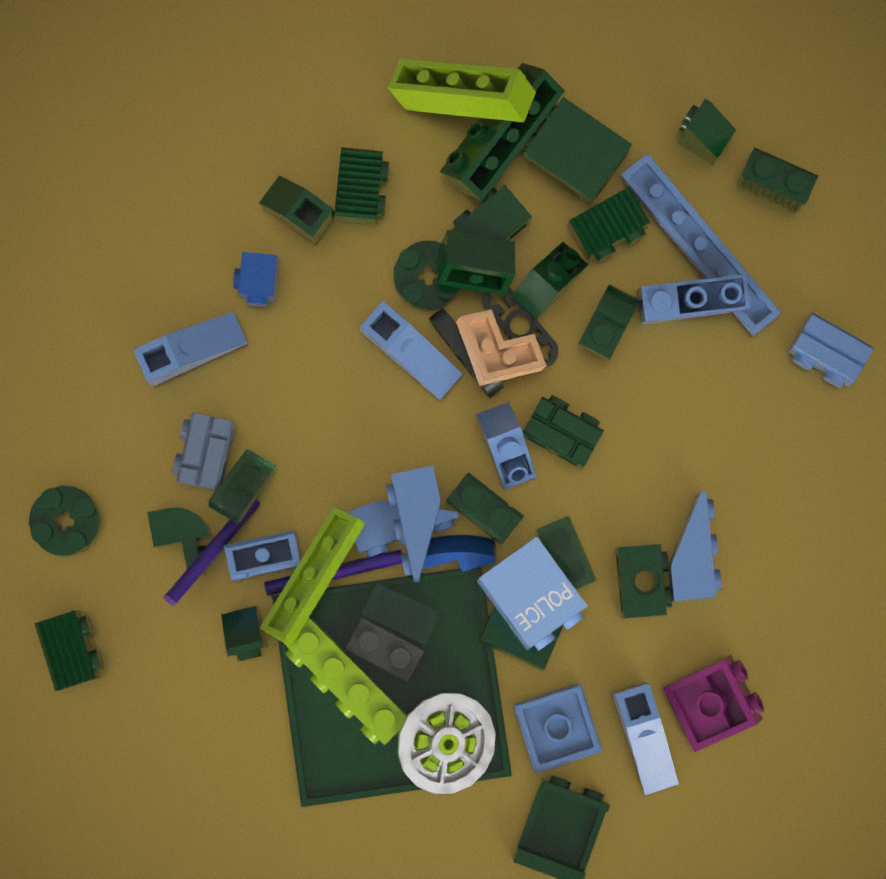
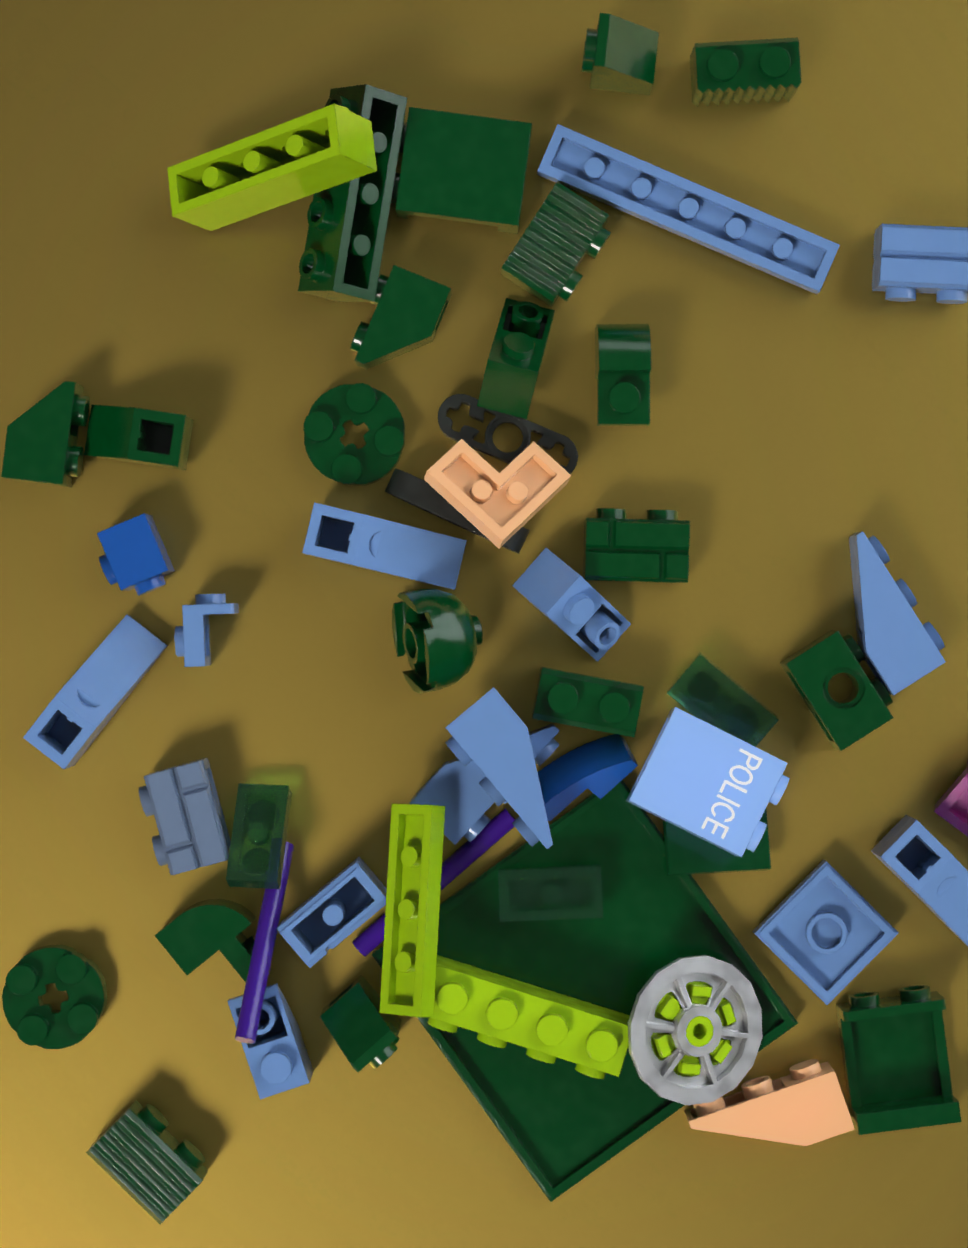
camera: 25 degrees left, 5 degrees up
dark green brick [334,147,389,225] -> none
dark grey plate [345,618,424,682] -> none
dark green brick [437,229,515,296] -> none
medium blue slope [637,274,750,324] -> none
none -> dark green slope [1,381,90,488]
none -> medium blue bracket [174,594,239,667]
none -> medium blue slope [227,983,314,1099]
none -> dark green cylinder [392,589,483,694]
none -> light nougat slope [684,1059,855,1146]

